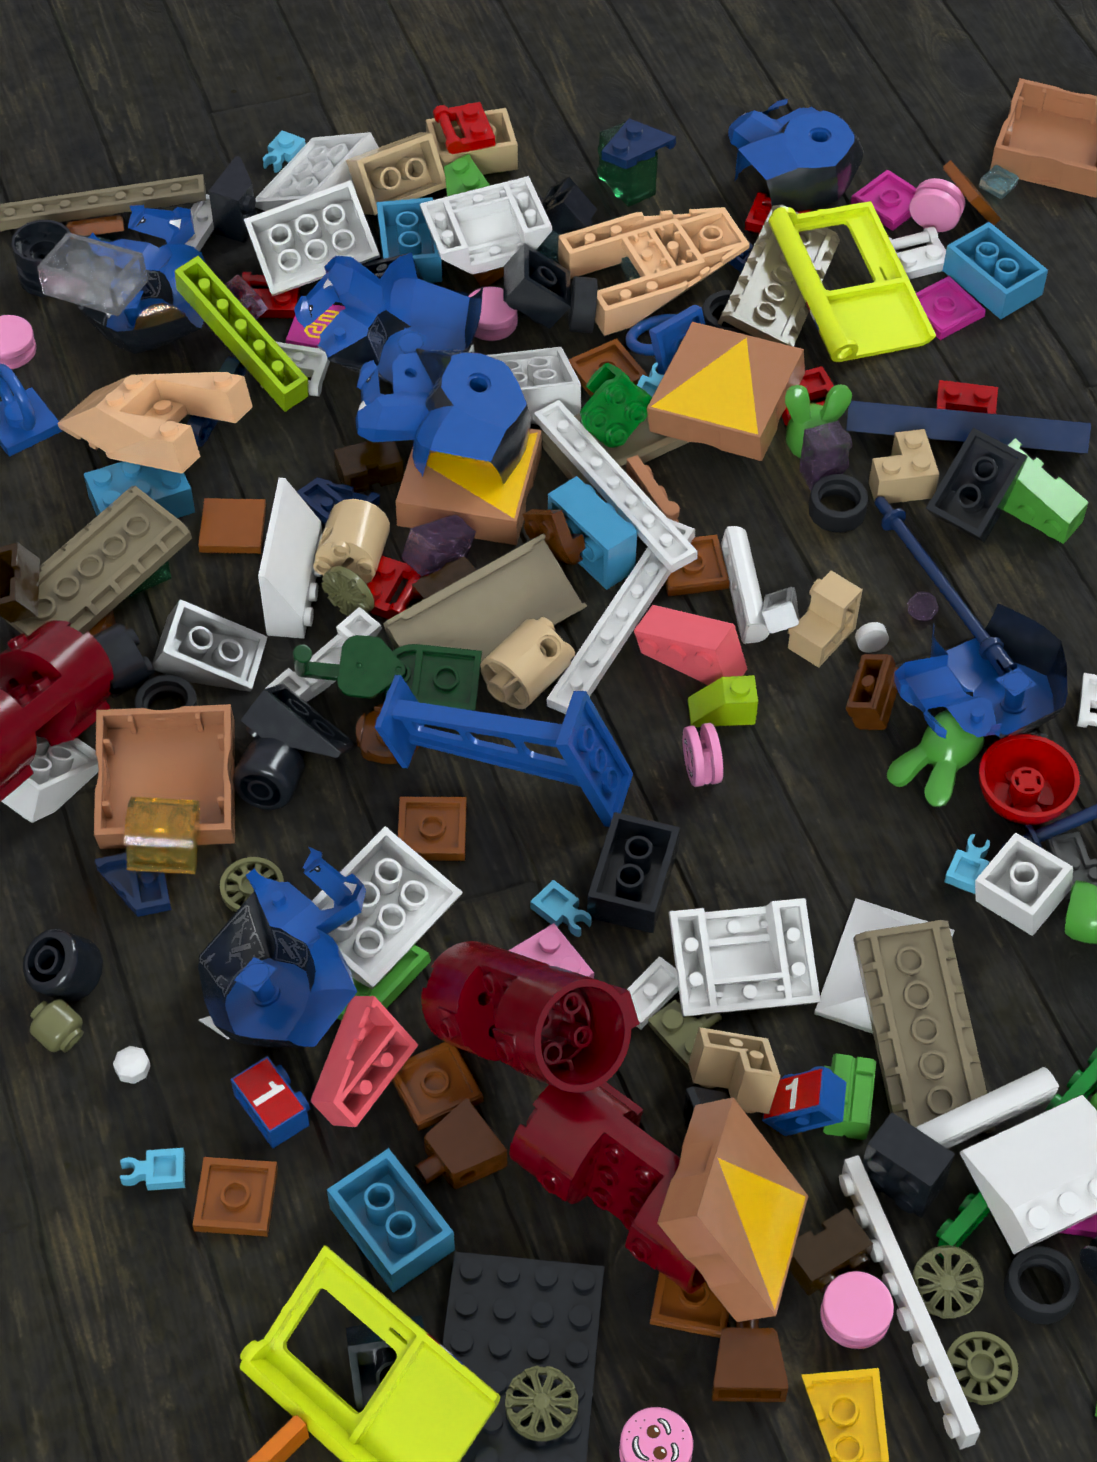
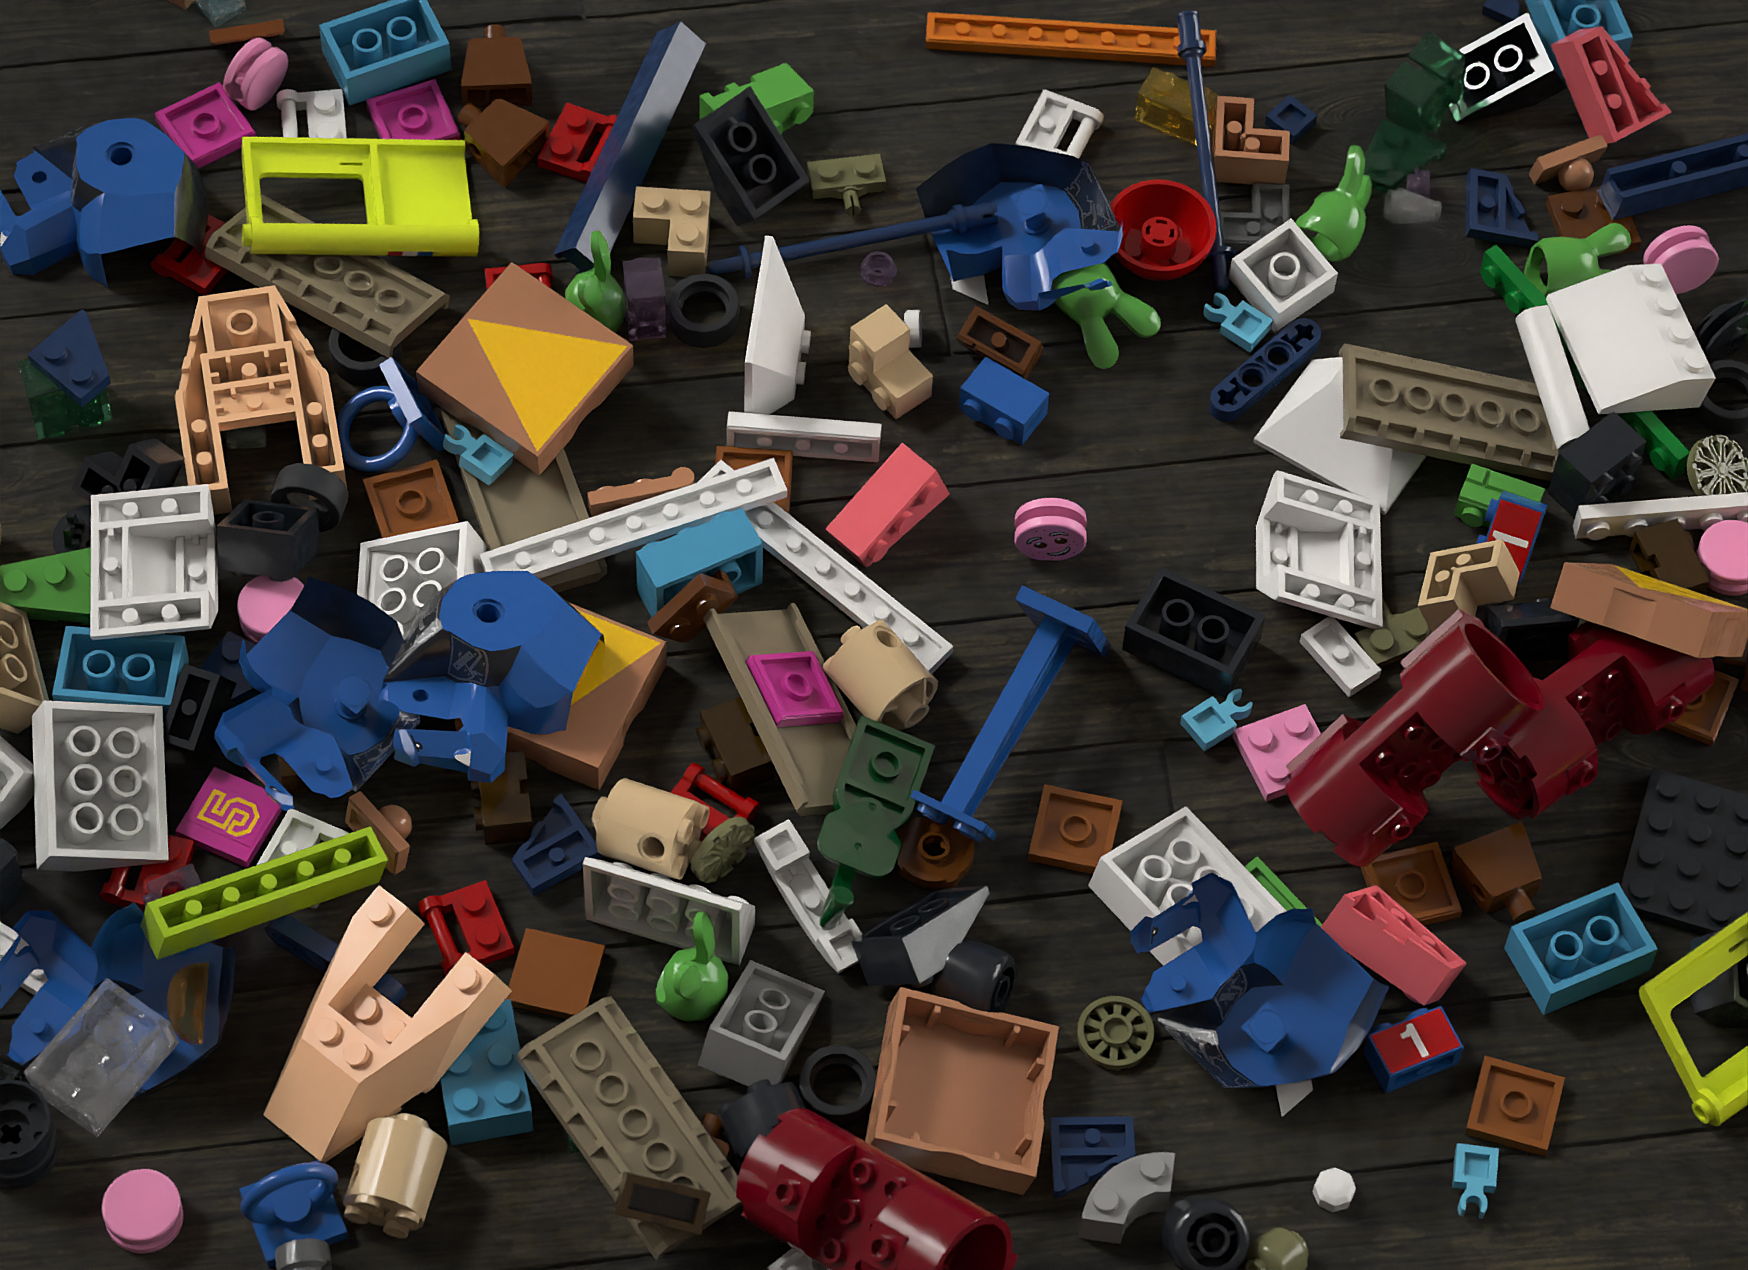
camera: 80 degrees left, 5 degrees up
clear yellow brick [124,797,200,874] -> none
clear purple brick [401,514,476,576] -> none
green piece [580,363,652,448] -> none
lime slope [688,675,758,727] -> none
slope [762,587,799,633] -> none
none -> tan cylinder [343,1113,448,1238]
none -> nougat tile [345,791,412,875]
none -> red plate [417,880,515,976]
none -> reddish brown torso [458,99,550,188]
none -> reddish brown torso [461,24,533,108]
none -> bright green piece [655,912,729,1022]
none -> white slope [744,236,811,415]
none -> dark pink tile [745,651,845,728]
none -> olive plate [807,154,886,216]
none -> blue brick [959,357,1049,445]
none -> light grey brick [1079,1152,1175,1244]
none -> dark blue beam [1209,318,1321,422]

